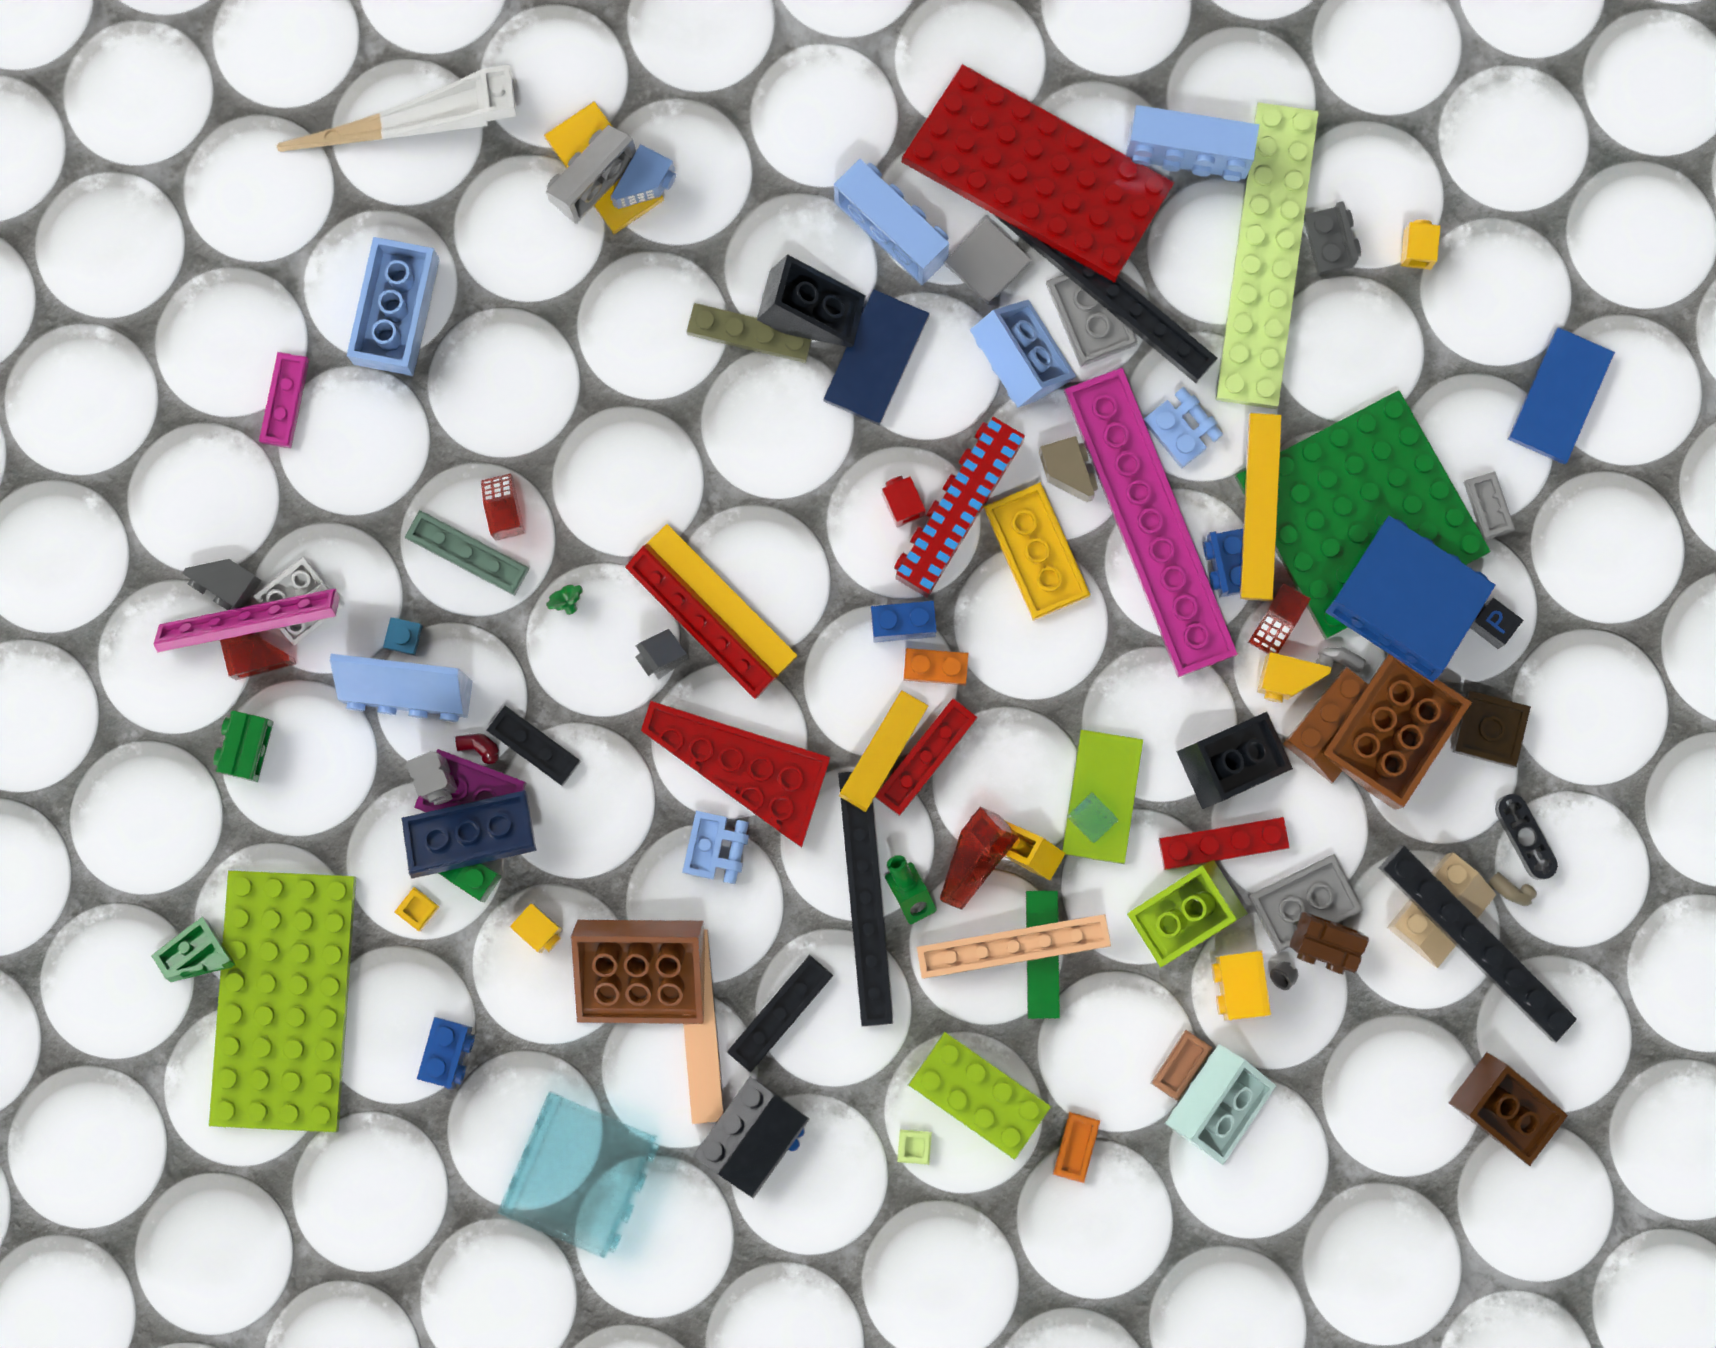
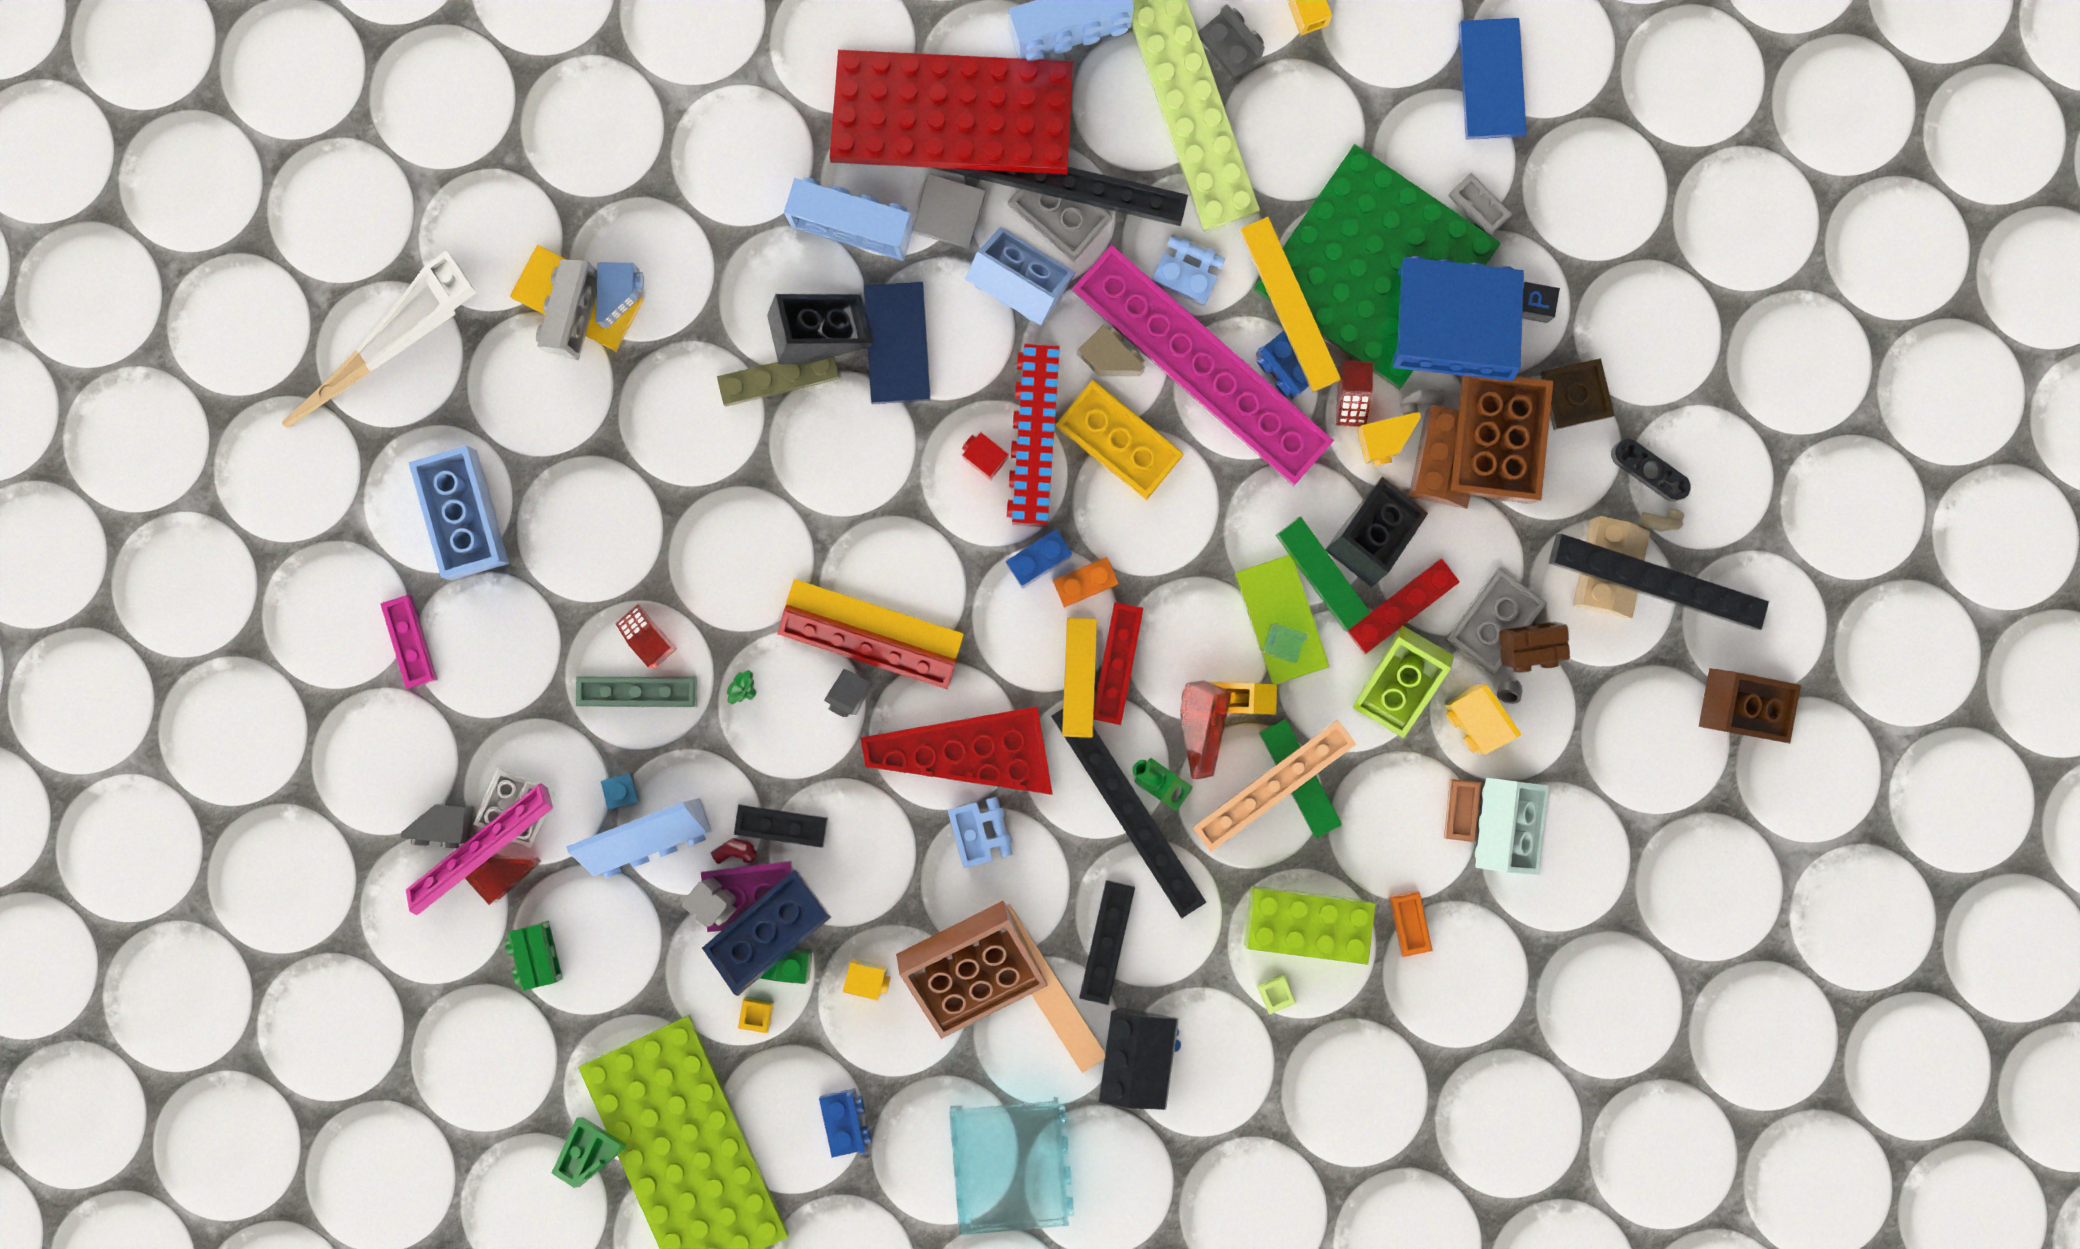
camera: 30 degrees left, 5 degrees up
none -> green tile [1275,517,1370,631]

